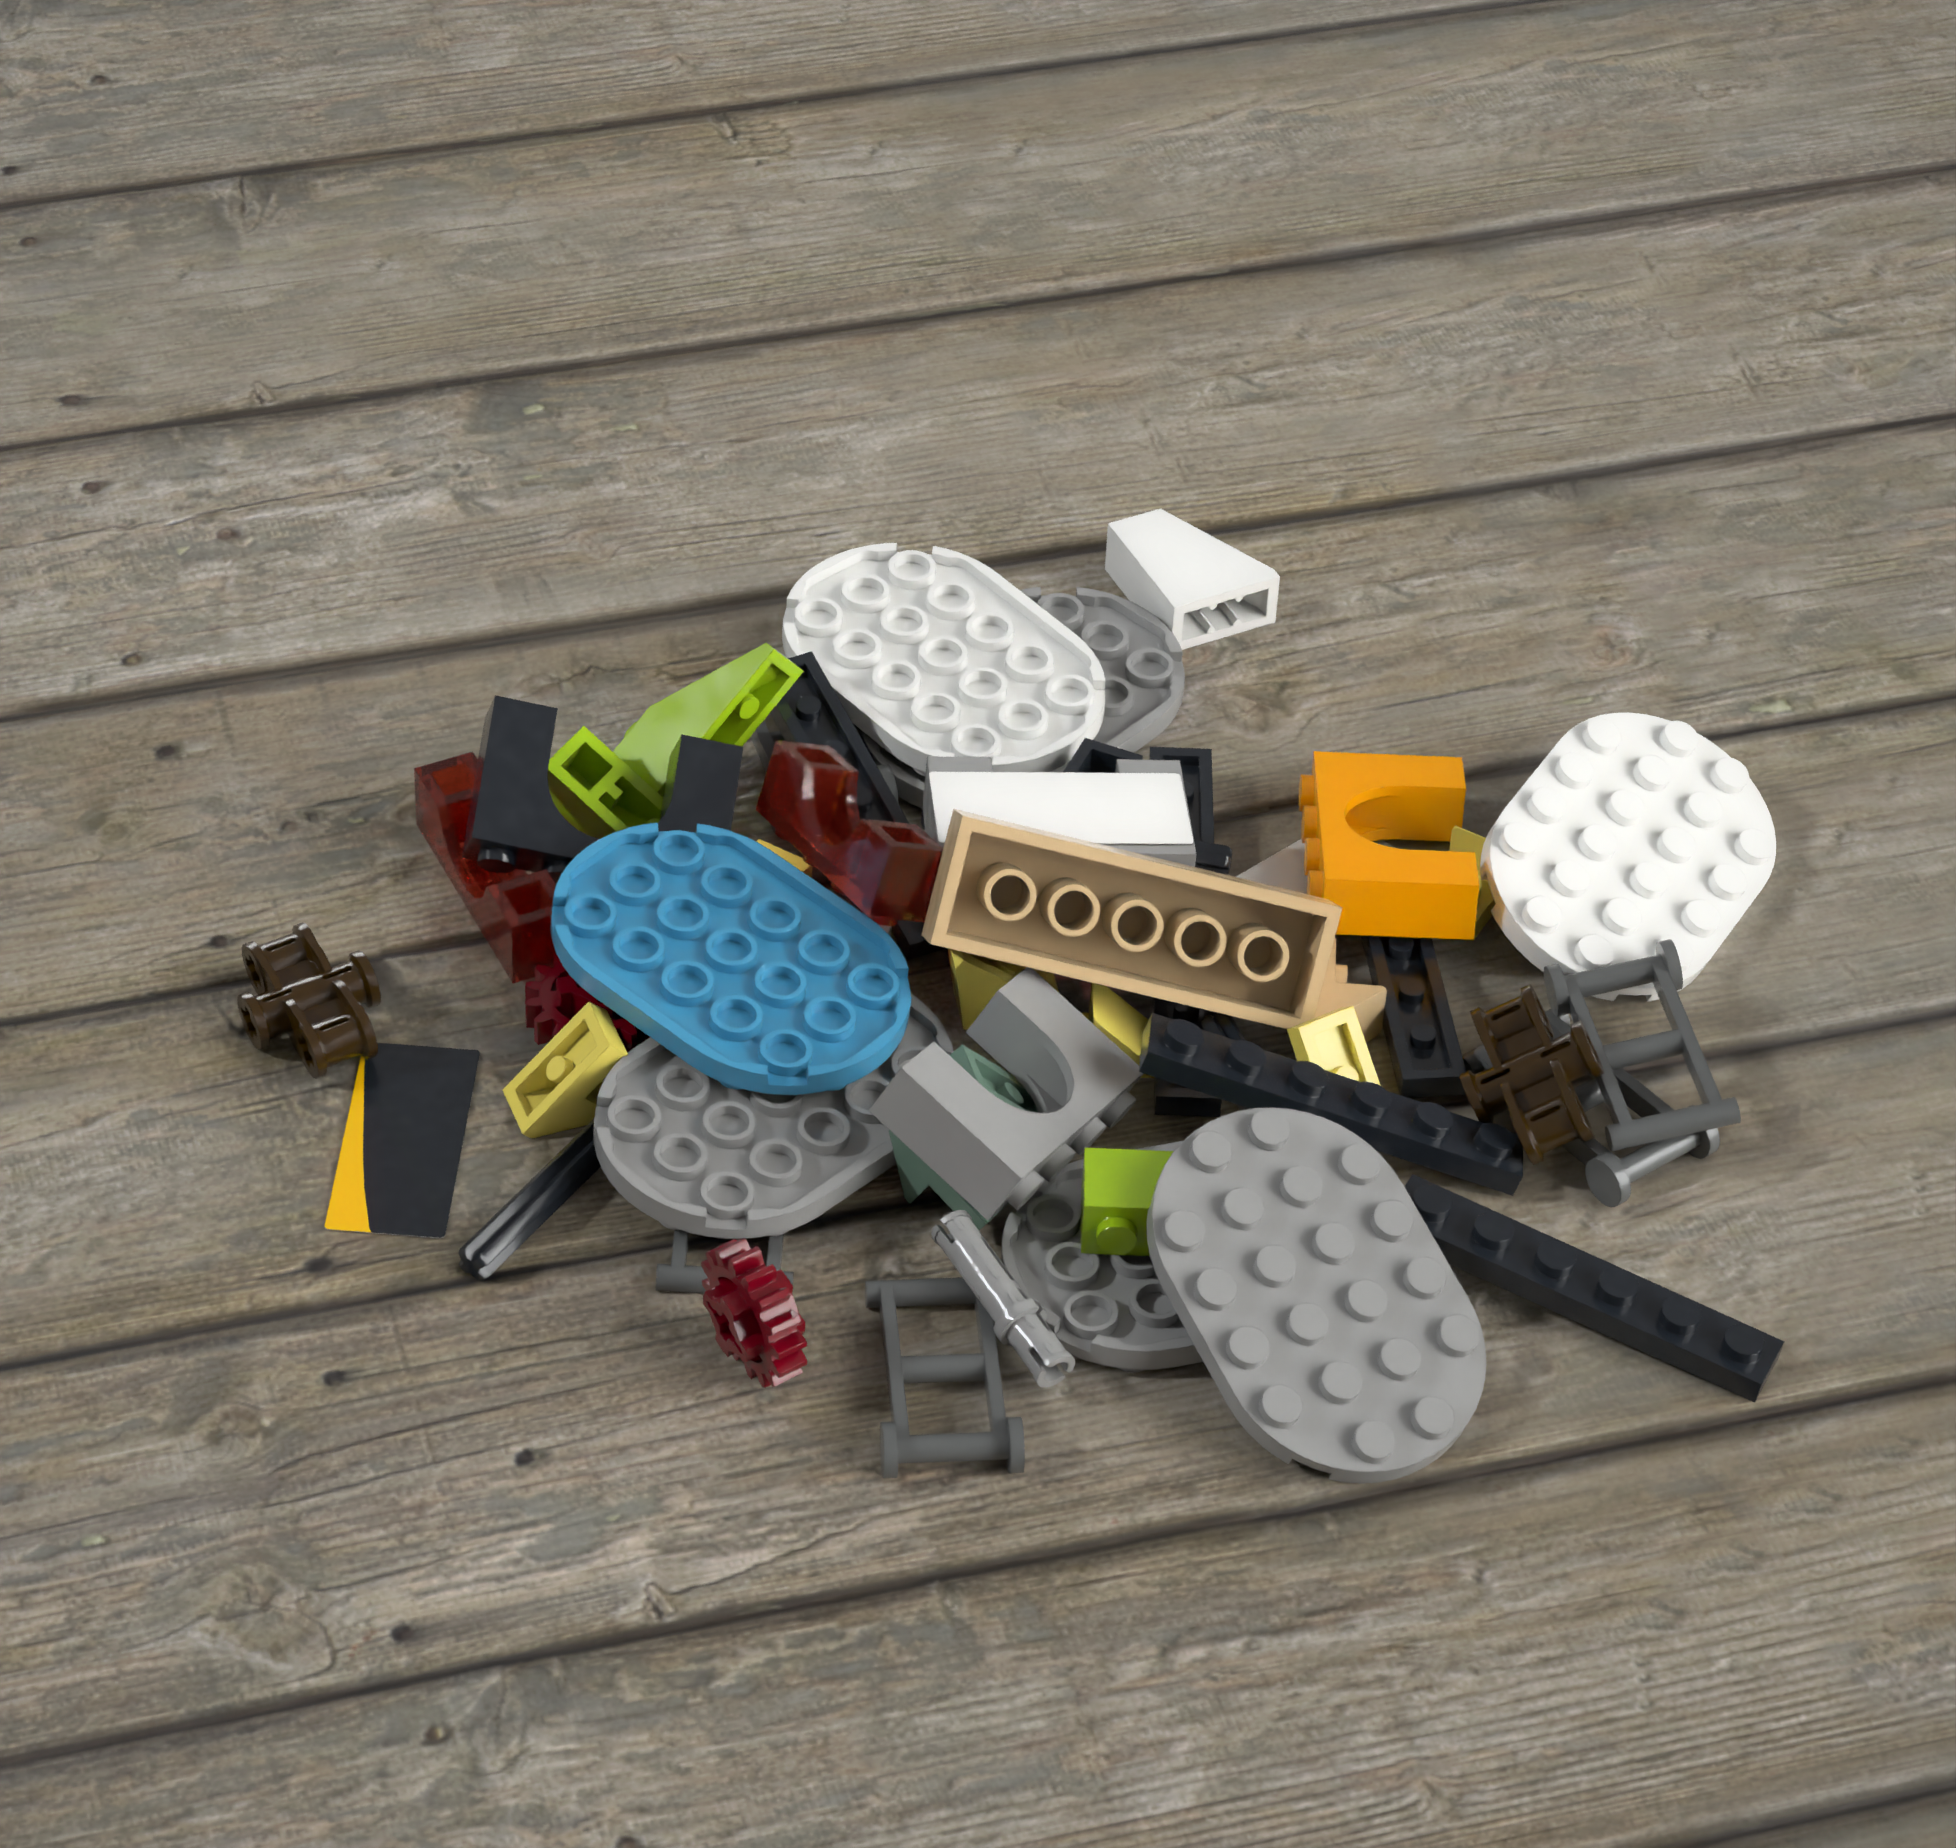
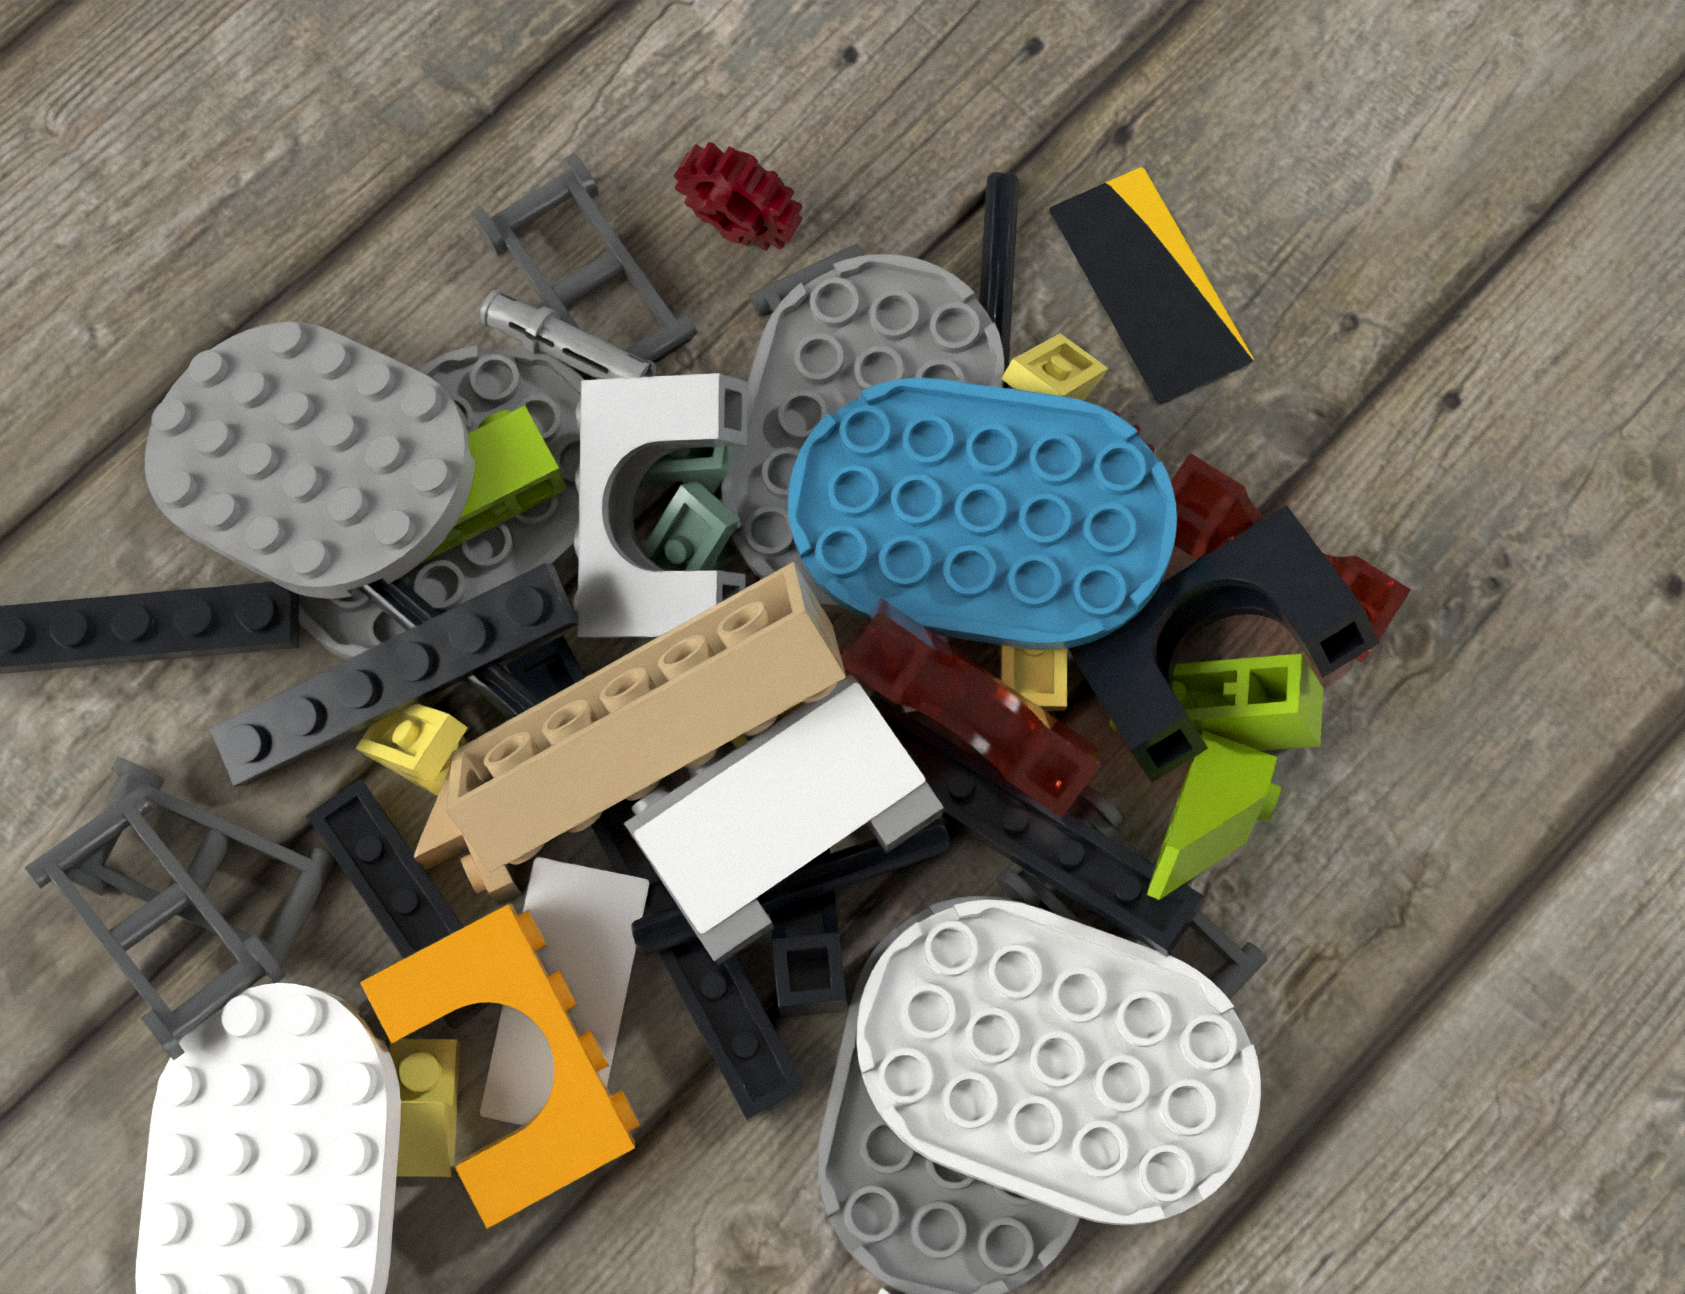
camera: 155 degrees right, 30 degrees up
dark brown axle [237,922,381,1079] -> none
dark brown axle [1460,984,1605,1165] -> none

